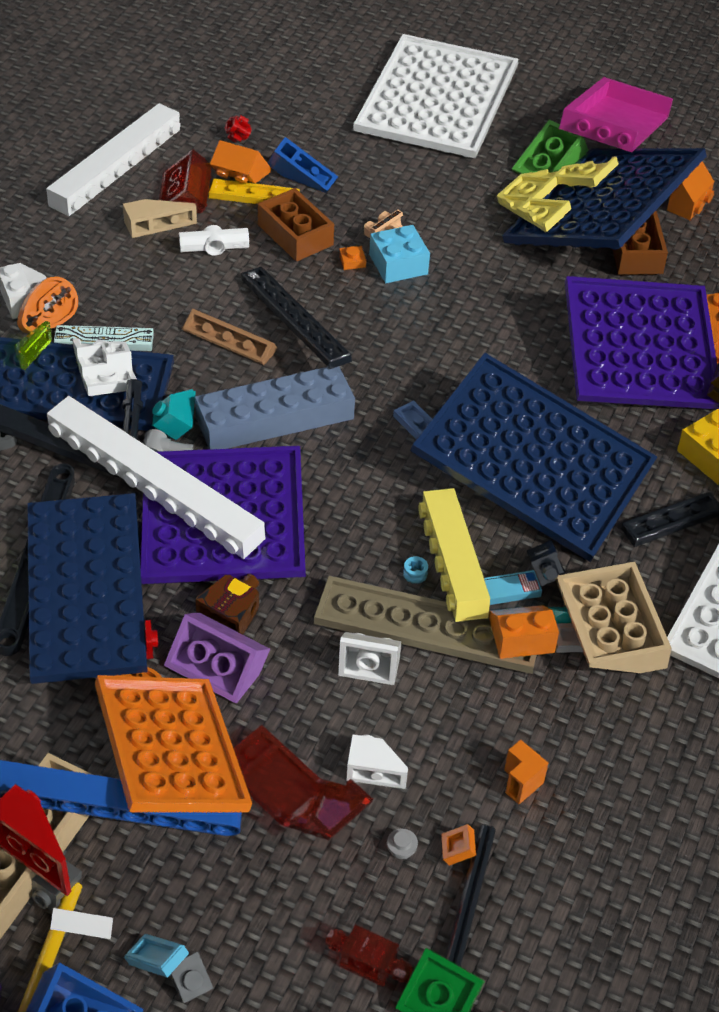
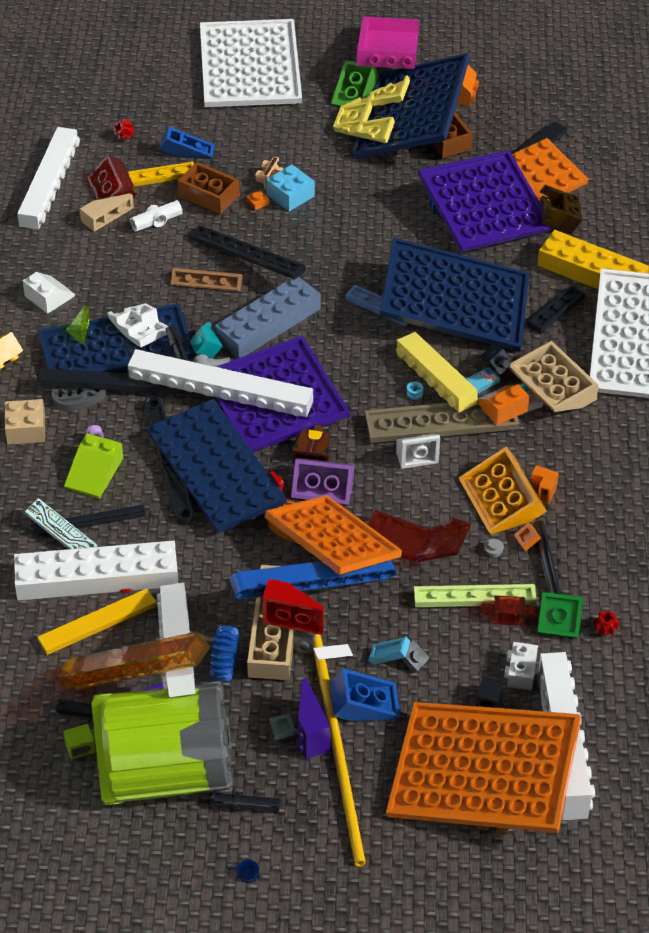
camera: 20 degrees left, 0 degrees up
orange piece [17,277,78,333] -> none
light aqua tile [54,325,154,351] -> none
orange slope [210,140,272,184] -> none
white slope [346,735,408,789] -> none
none -> yellowish green plate [414,584,537,607]
none -> light orange slope [459,446,547,534]

